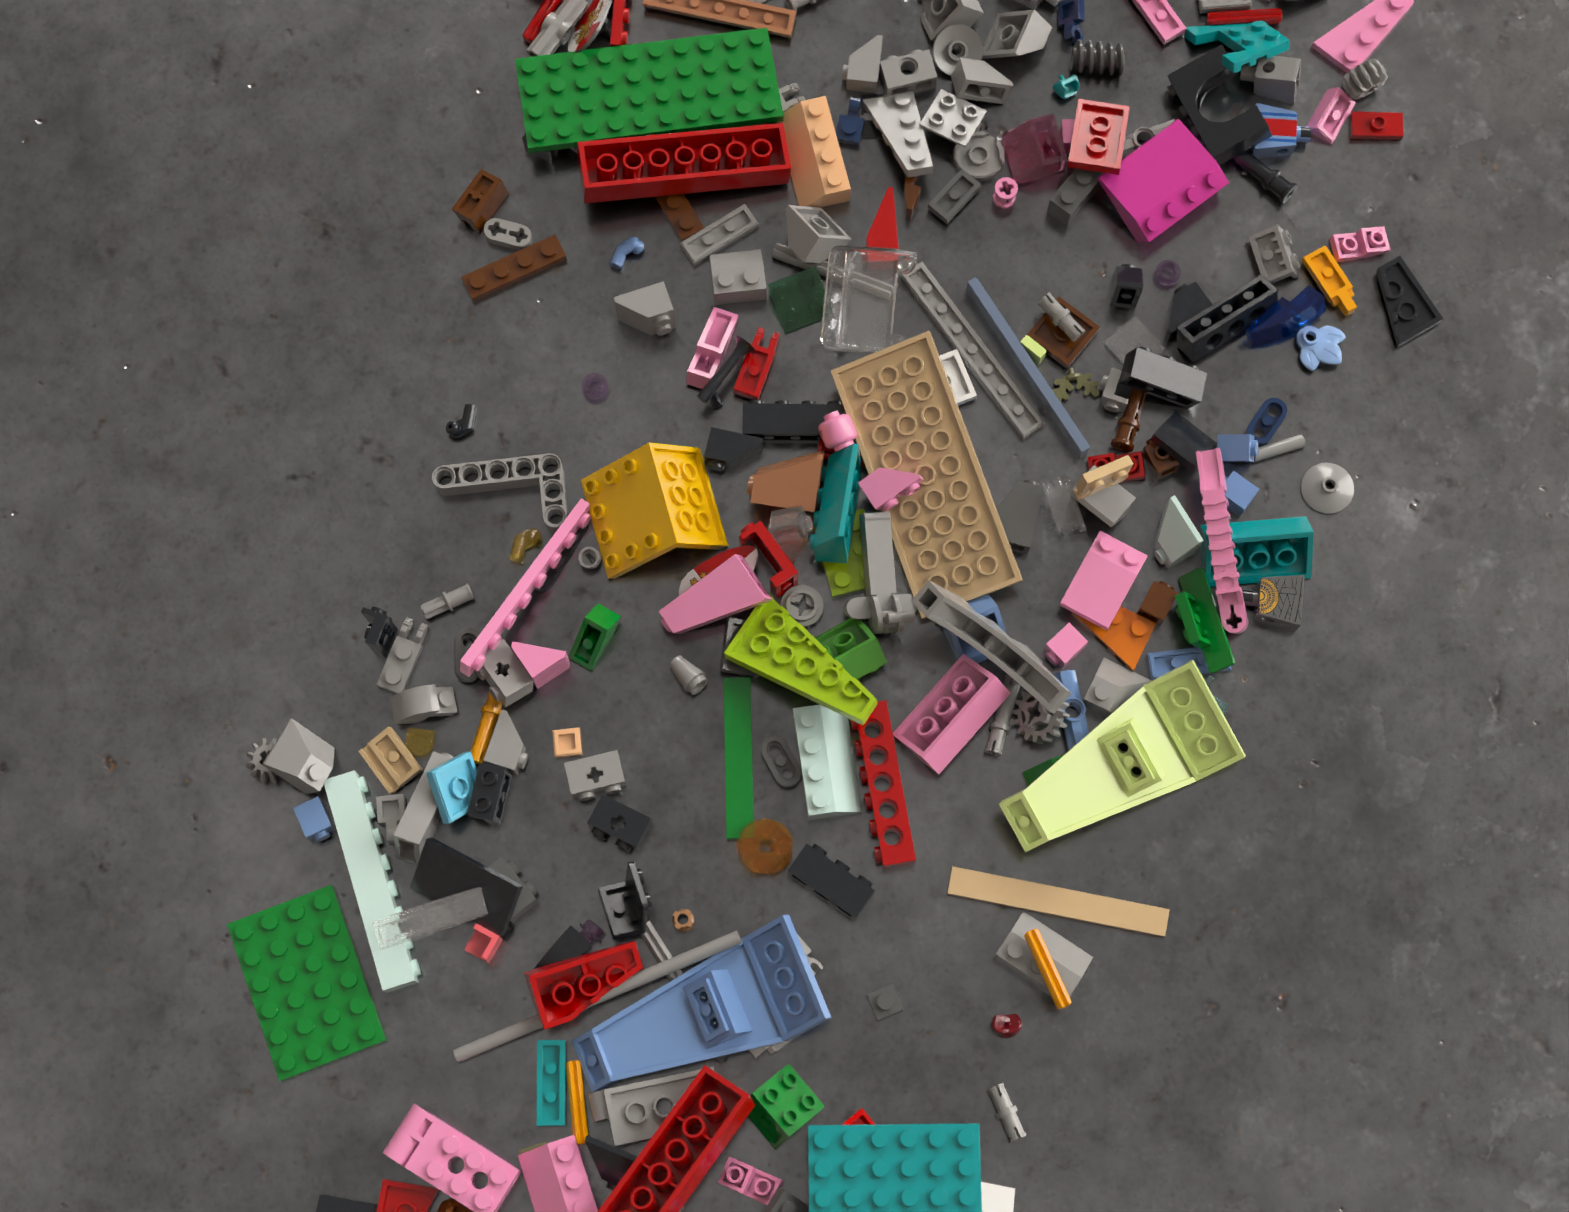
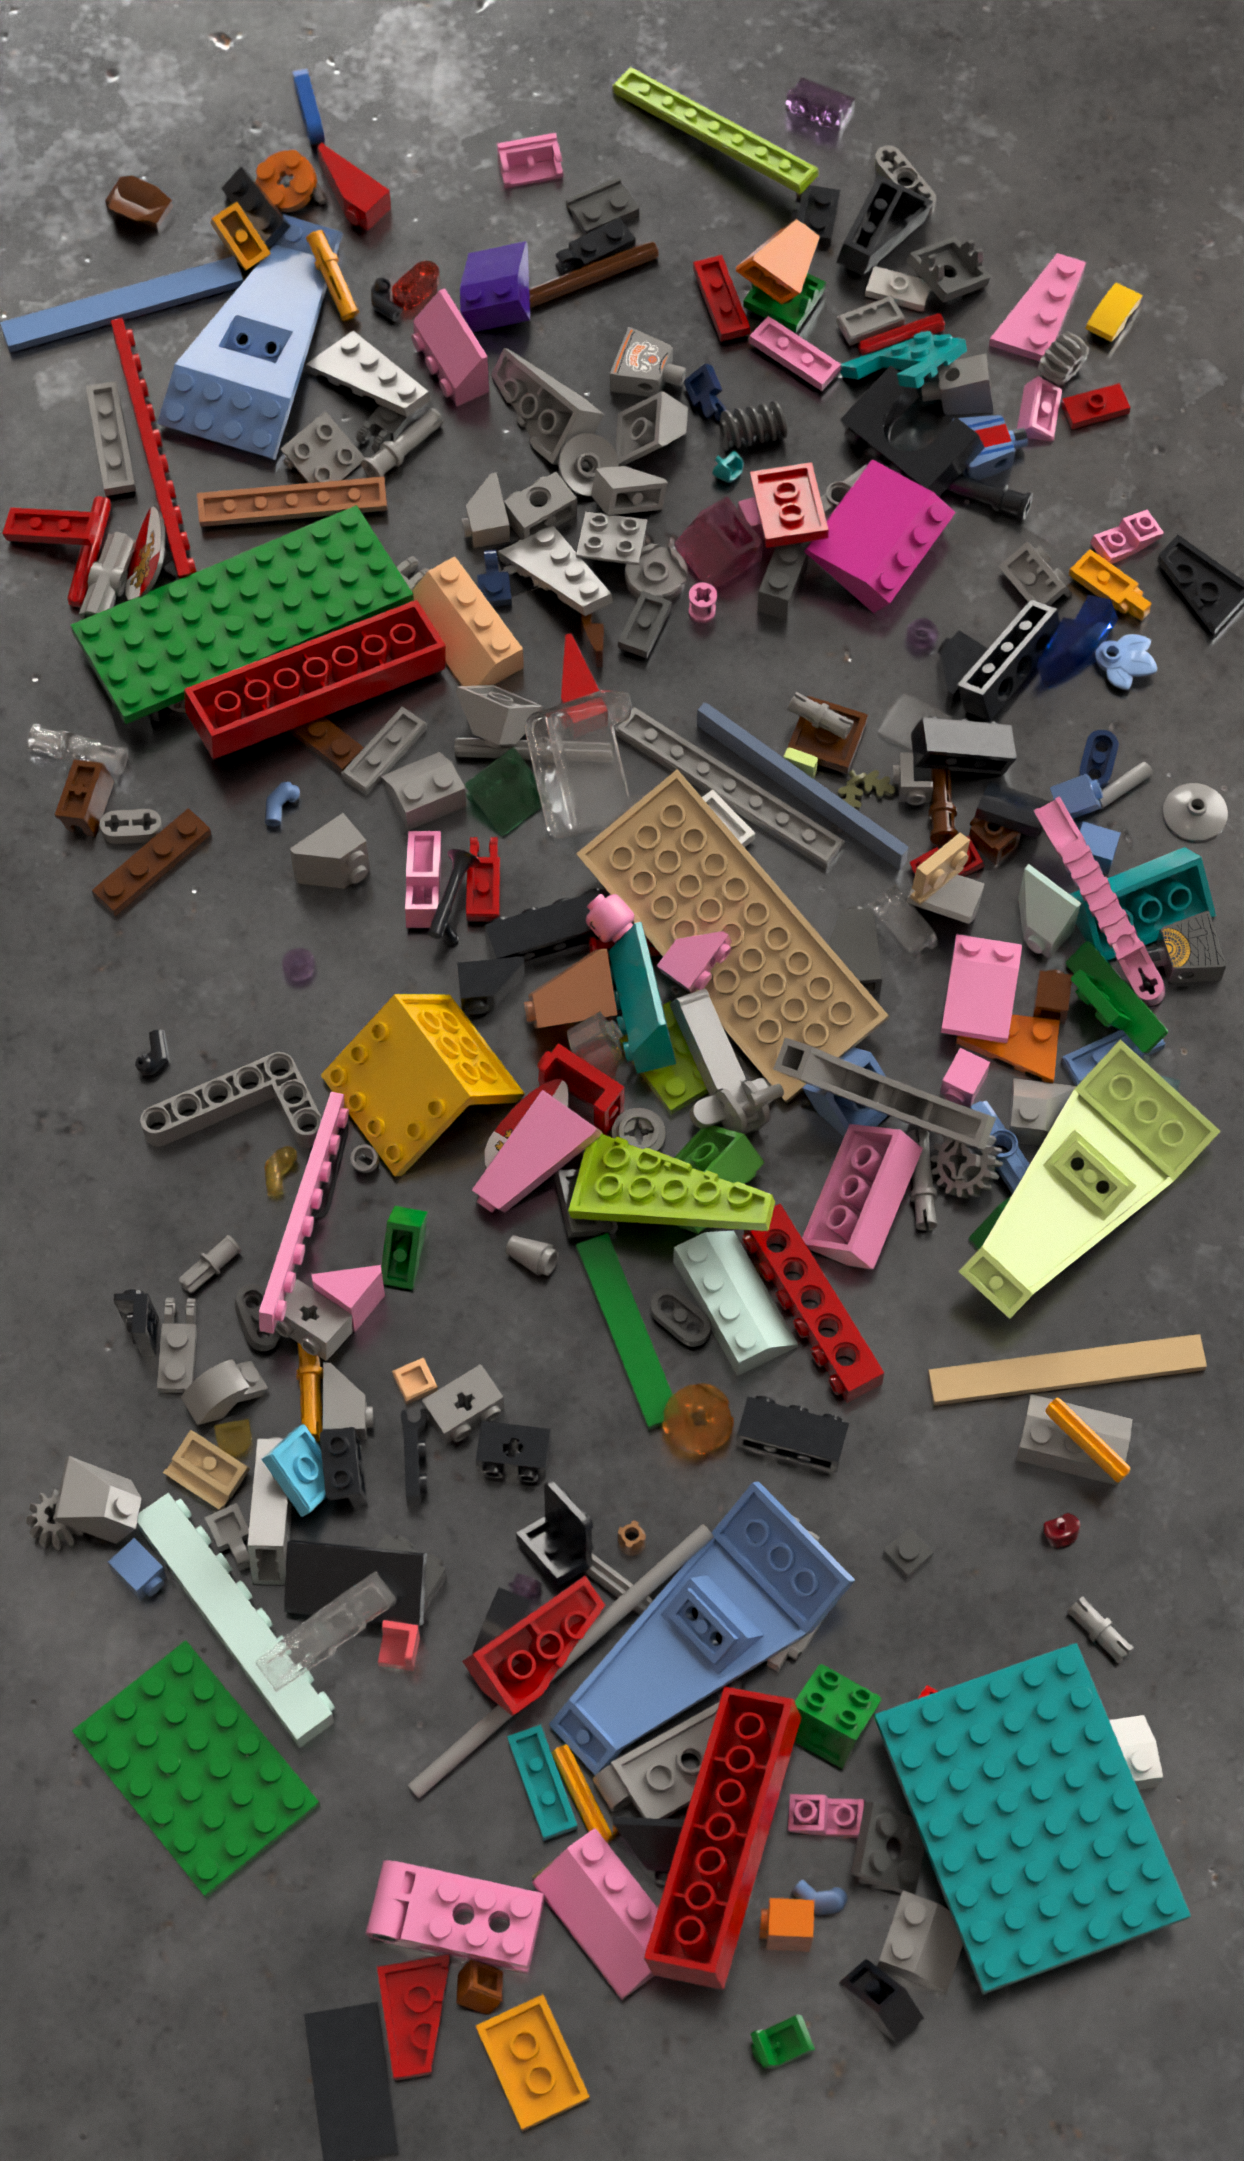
camera: 20 degrees left, 10 degrees down
black slope [1110,264,1143,307] -> none
none -> clear piece [27,724,128,775]
none -> black plate [401,1409,428,1507]
none -> yellow slope [1085,282,1143,342]

